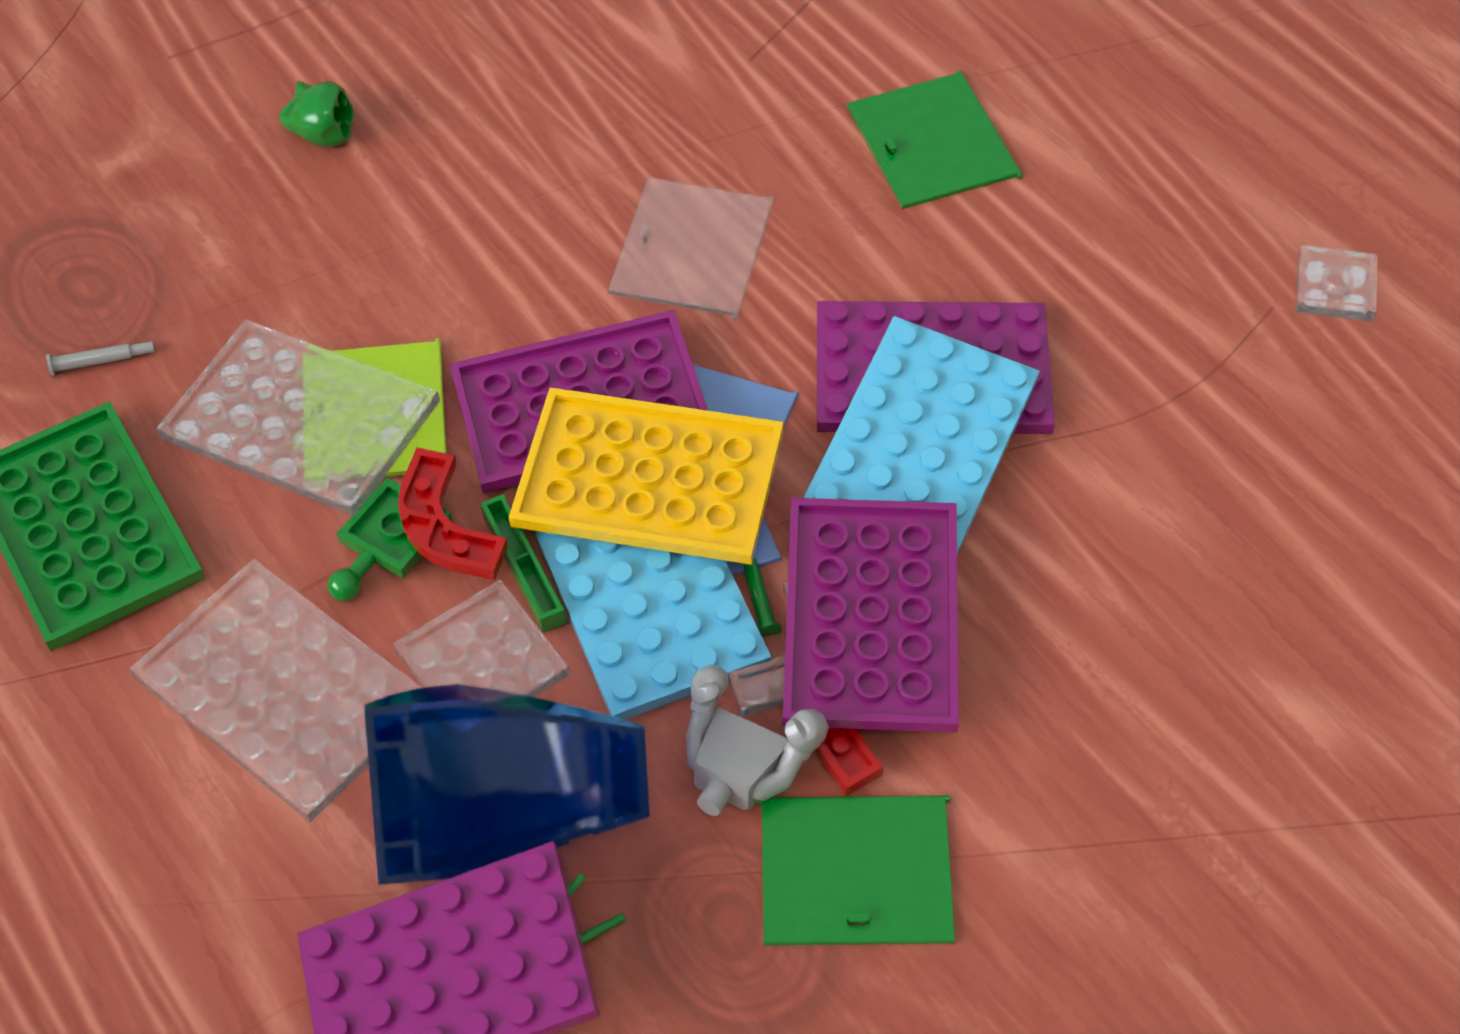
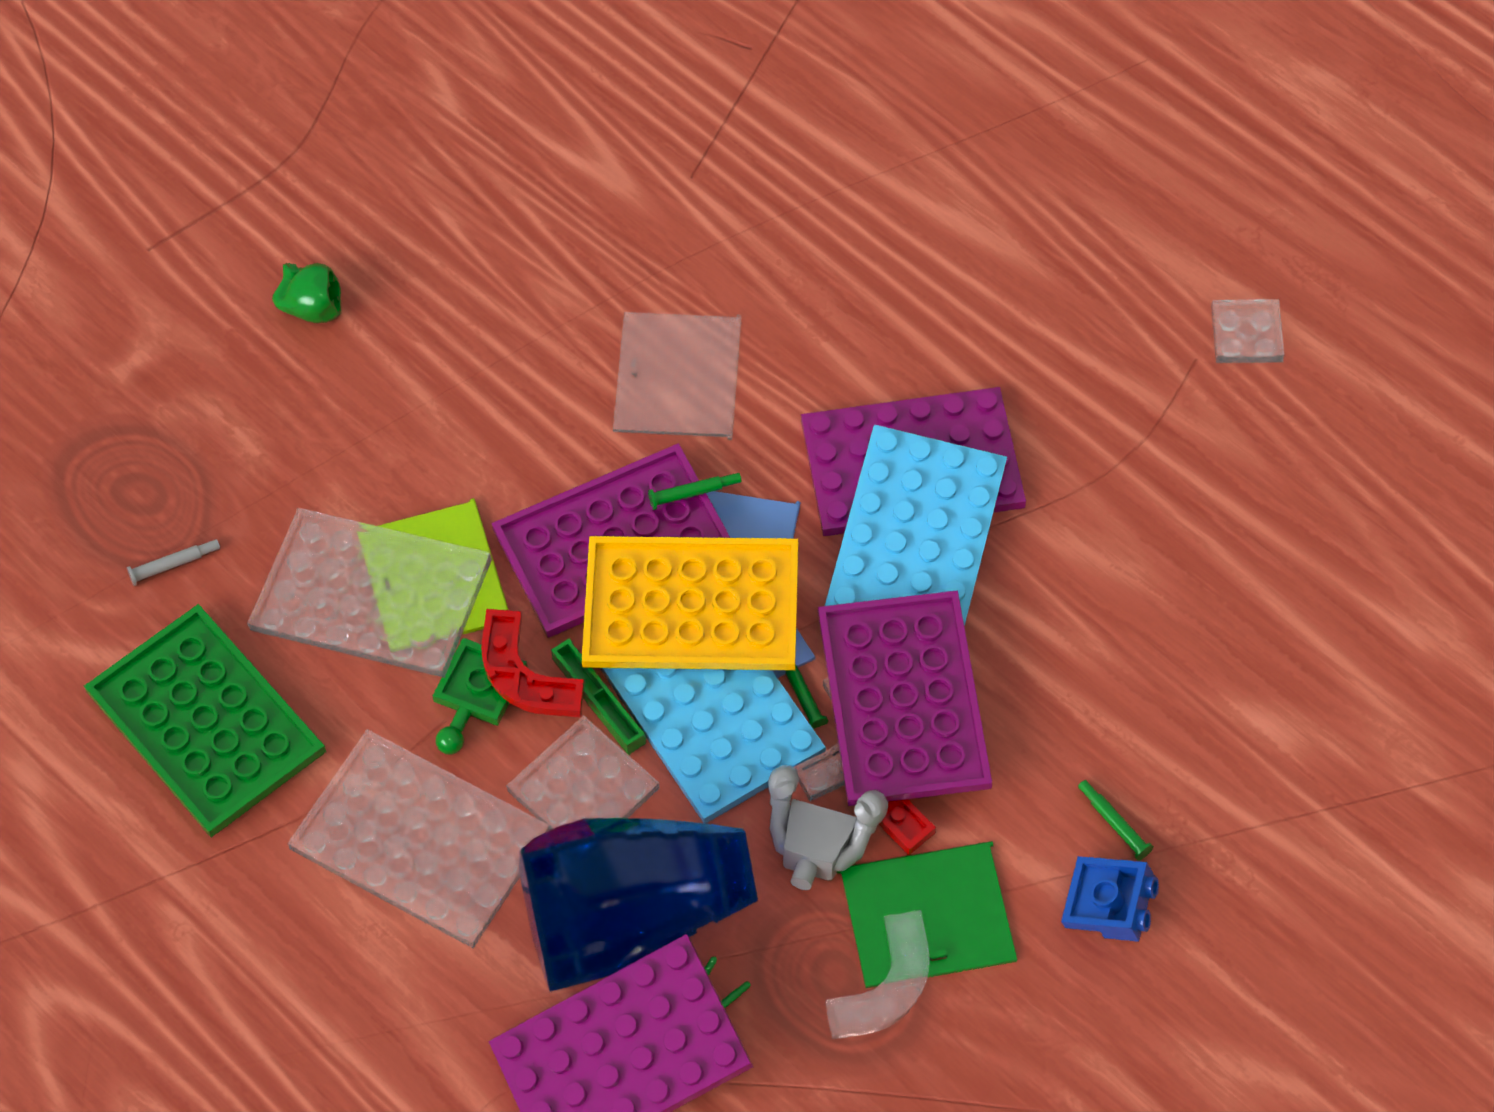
camera: 10 degrees left, 5 degrees up
green piece [847,70,1023,209] -> none
none -> green piece [648,473,742,510]
none -> clear plate [825,910,930,1040]
none -> blue plate [1061,856,1159,942]
none -> green piece [1078,780,1154,861]

